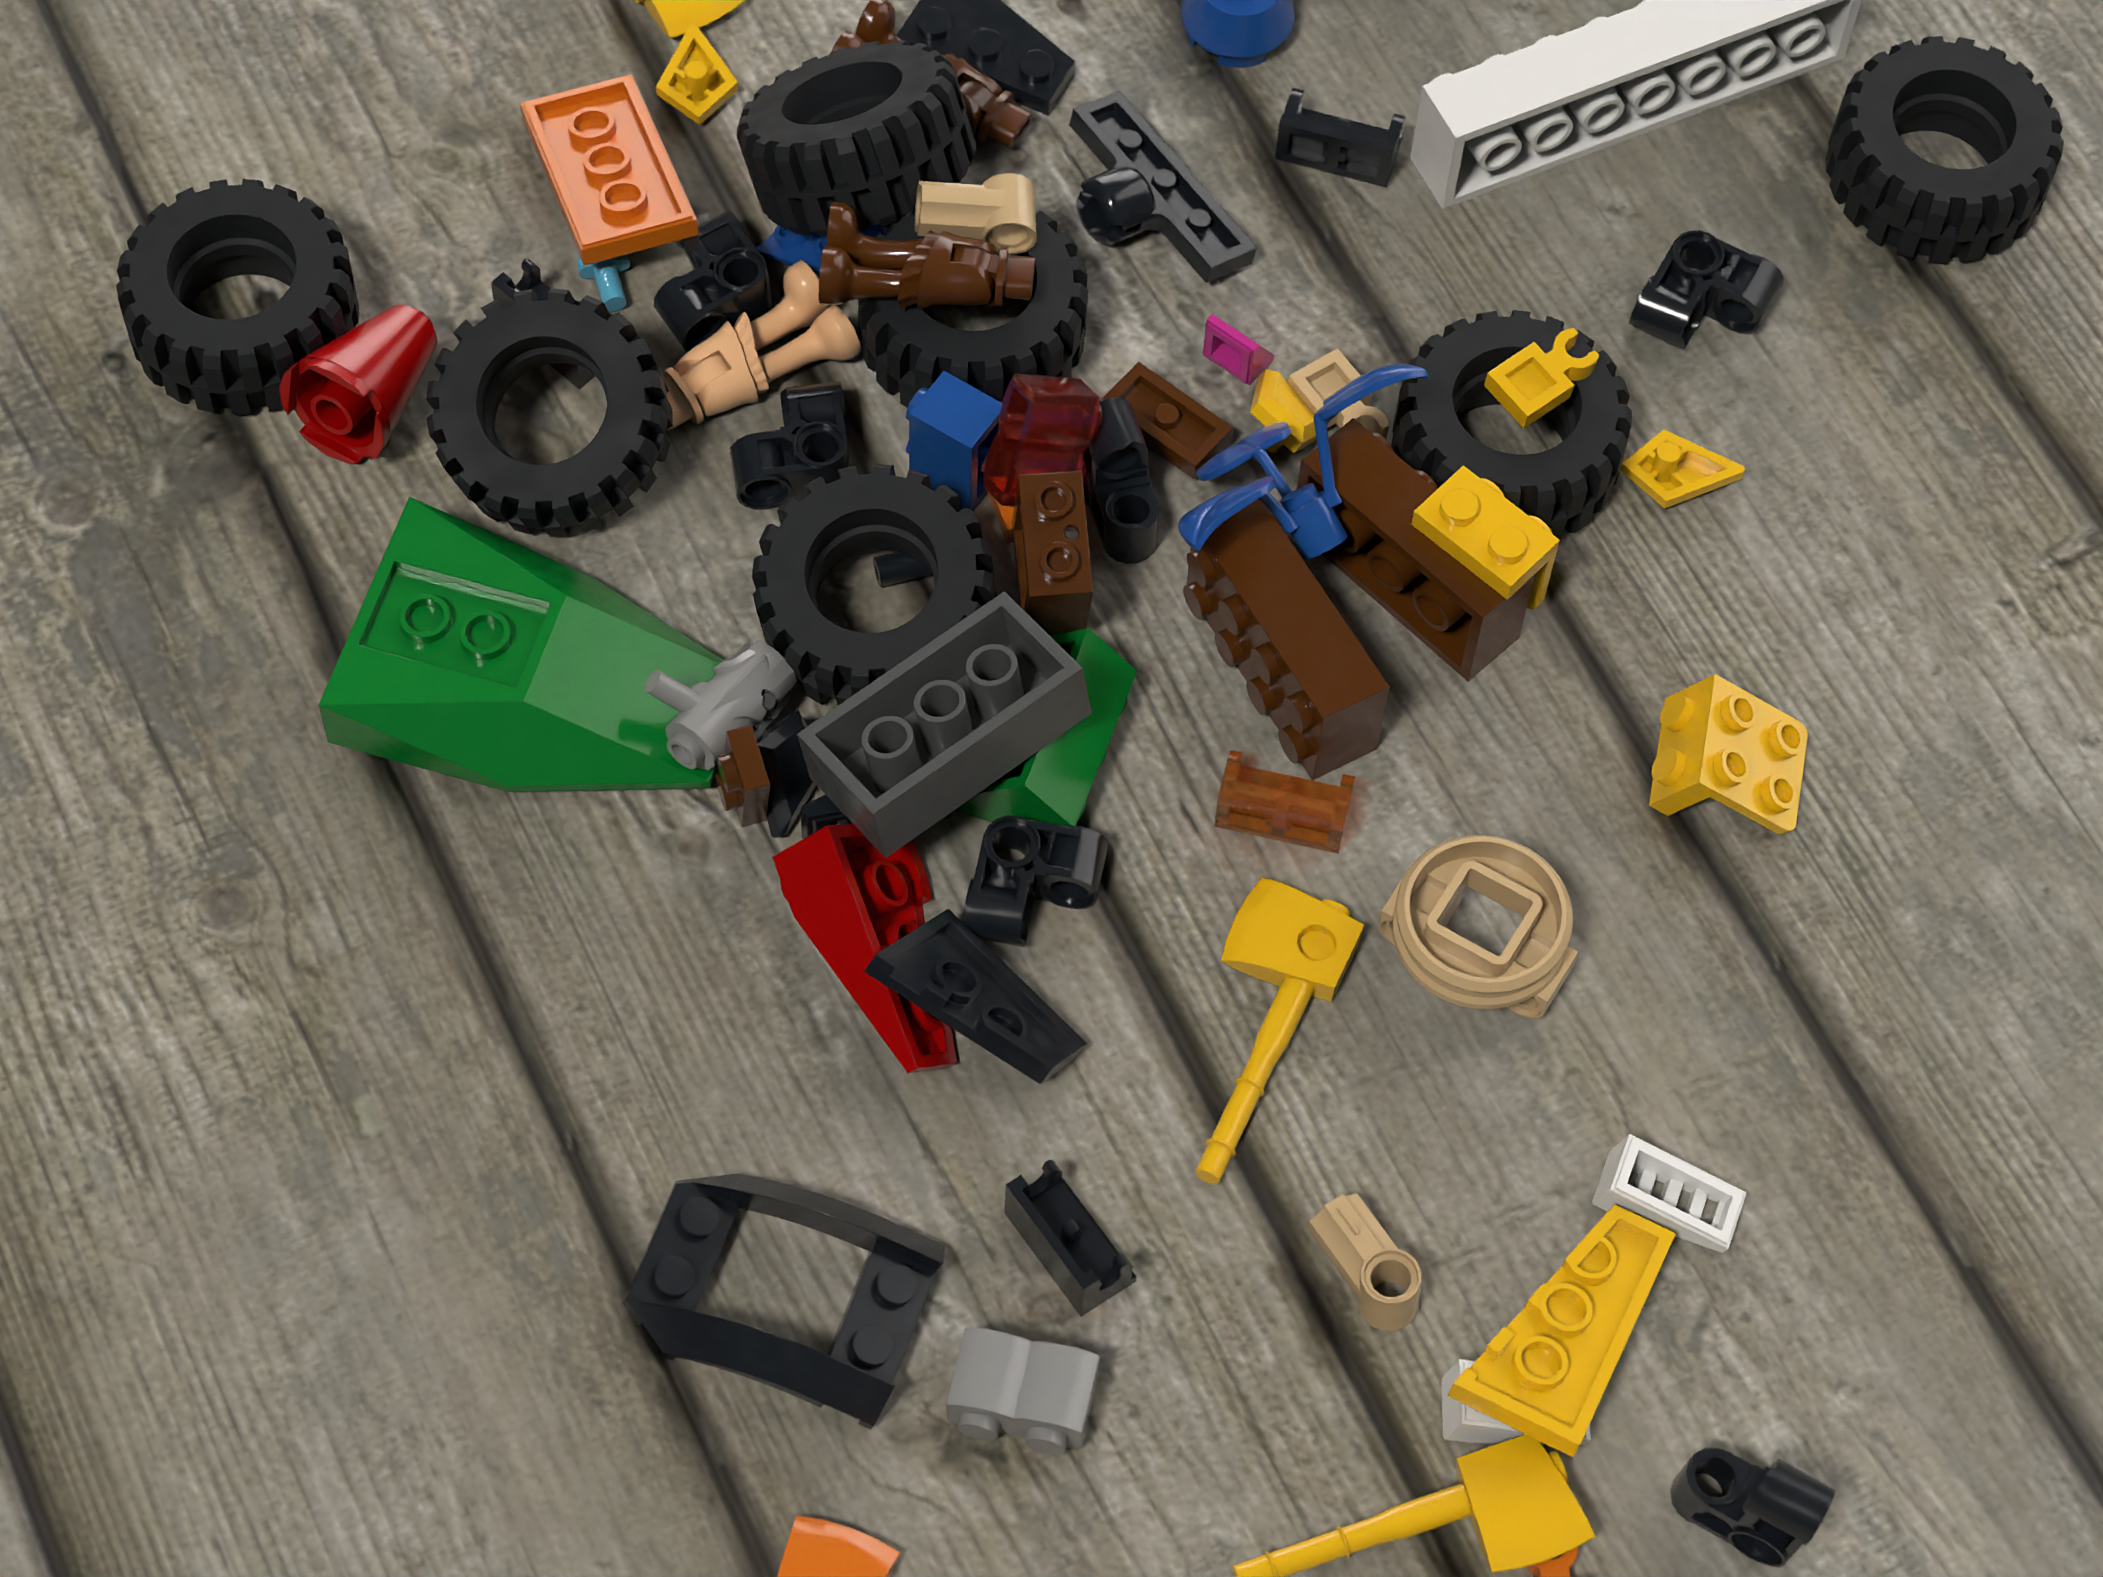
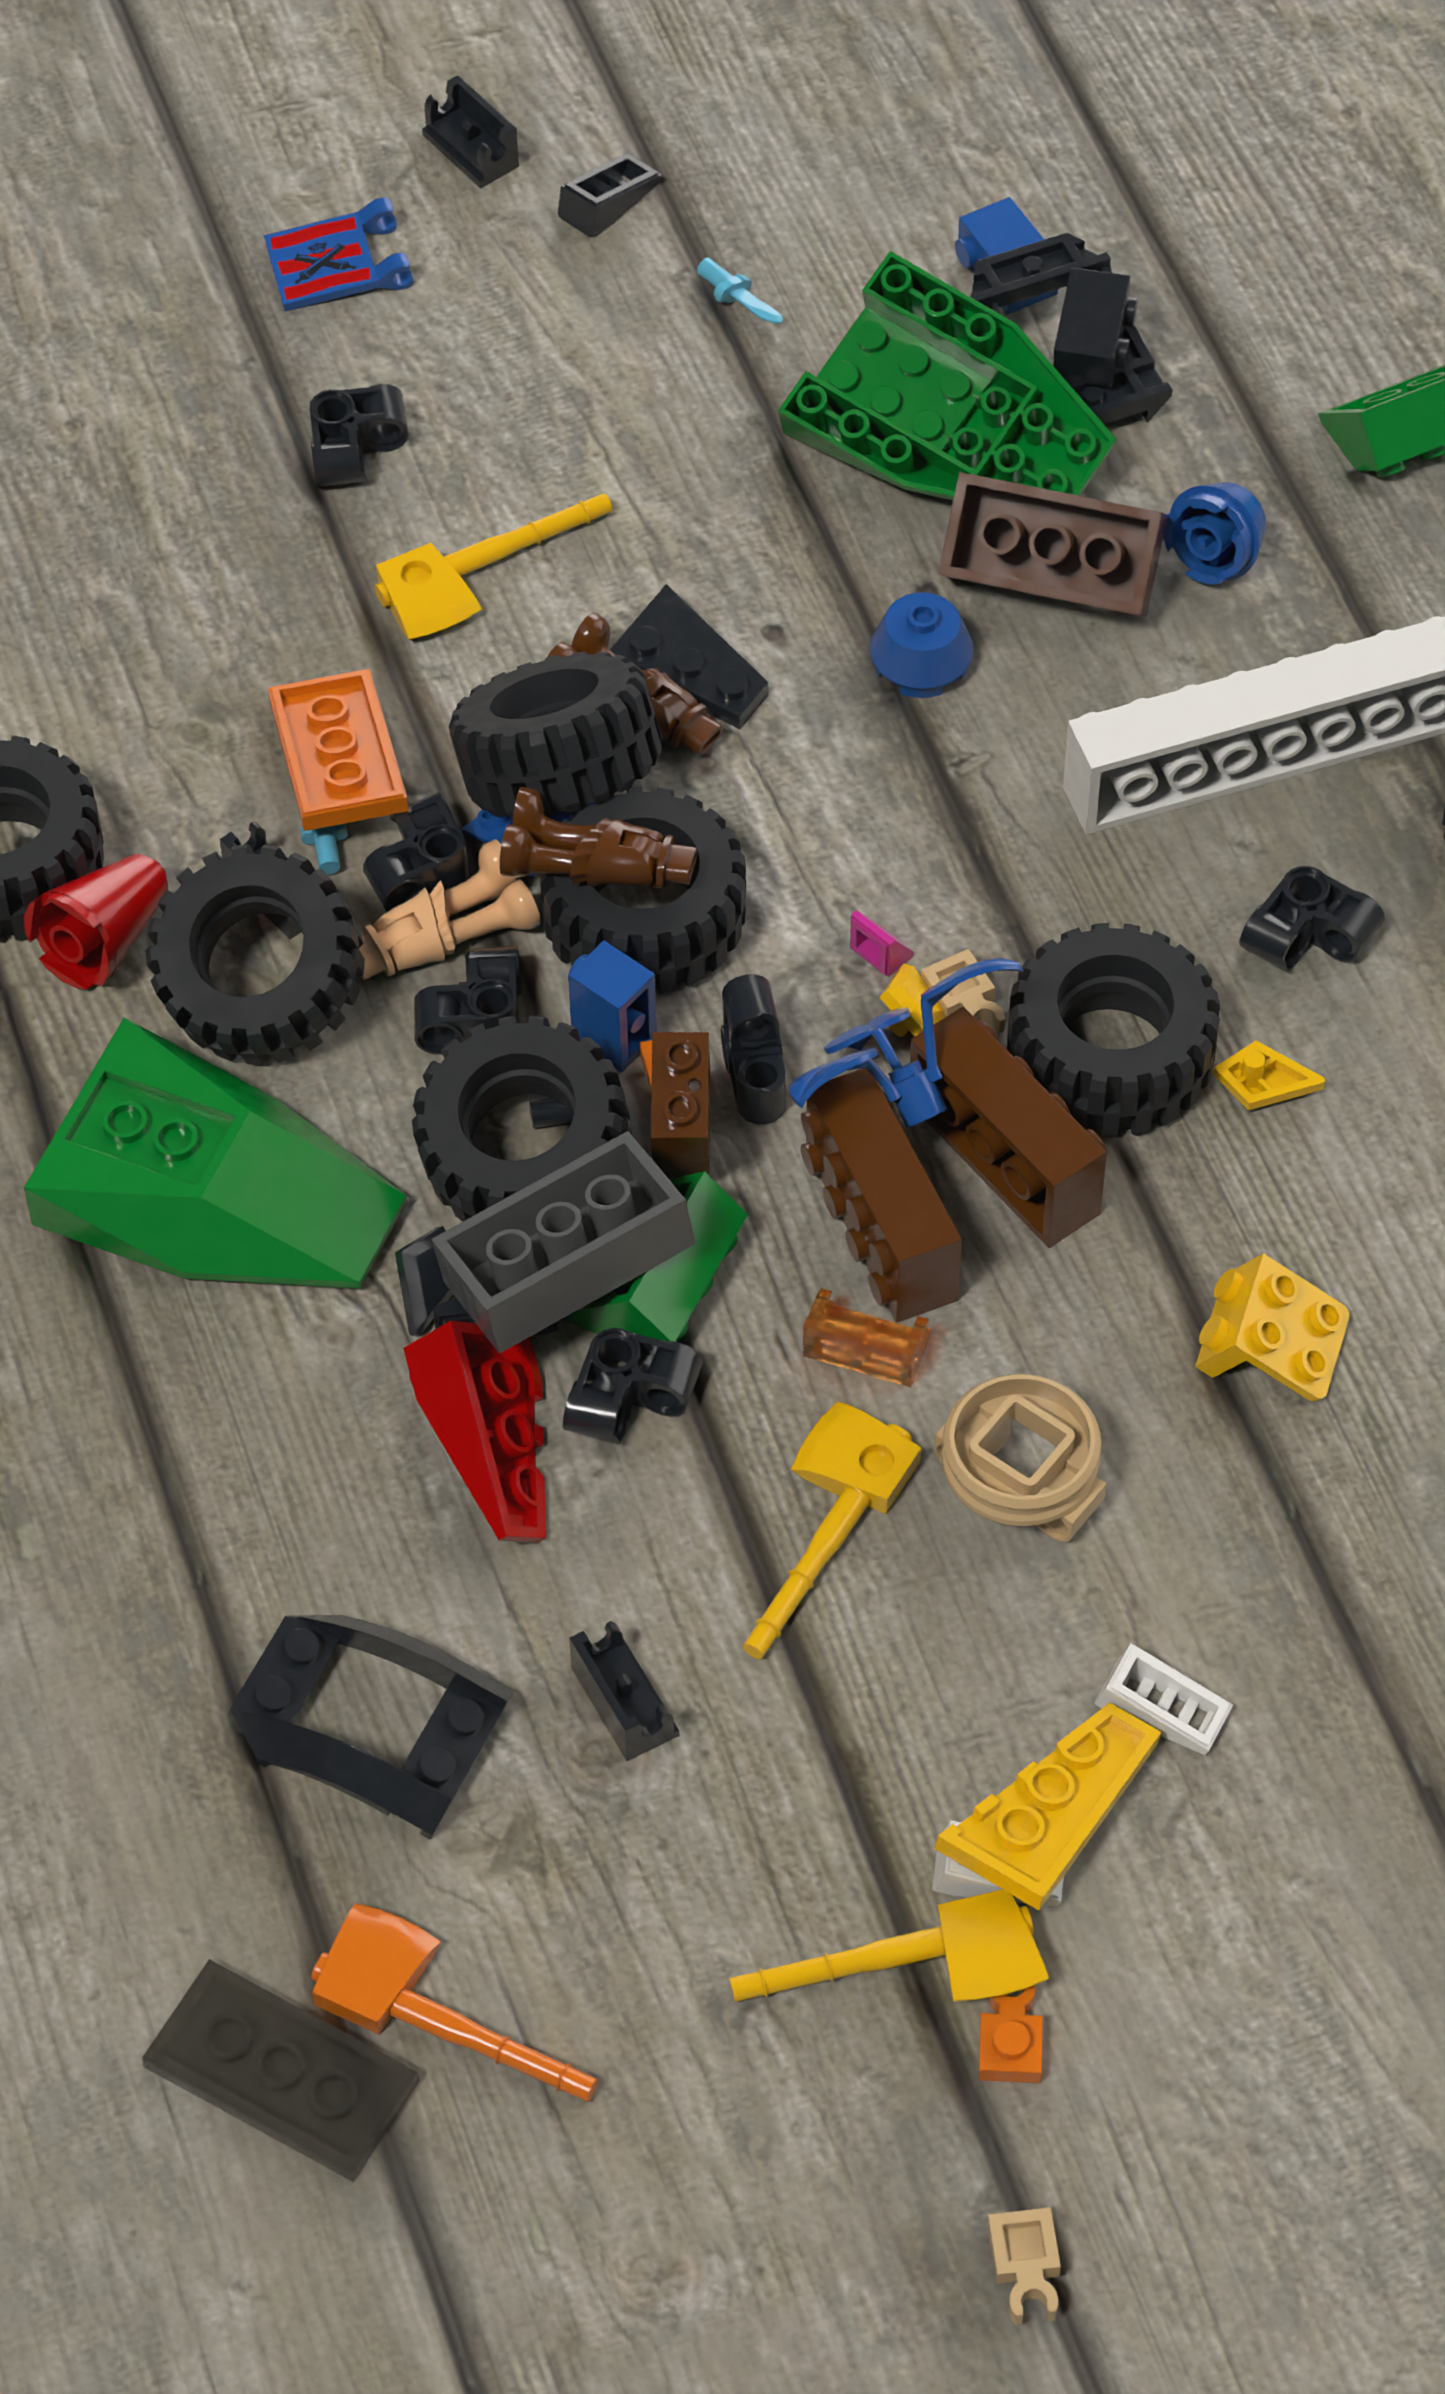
camera: 10 degrees right, 5 degrees down
light grey piece [644,640,797,770] -> none
yellow piece [656,24,738,125] -> none
reddish brown plate [716,724,770,827] -> none
black wing [864,909,1087,1084] -> none
tan piece [914,173,1037,255] -> none
light grey brick [946,1328,1099,1455] -> none
clear red brick [984,374,1102,506] -> none
black plate [1069,91,1257,283] -> none
reddish brown plate [1100,362,1233,479] -> none
black hinge [1275,87,1406,188] -> none
tan piece [1308,1193,1421,1331] -> none
yellow bracket [1411,465,1560,610] -> none
yellow plate [1484,328,1599,429] -> none
black piece [1670,1448,1835,1567] -> none

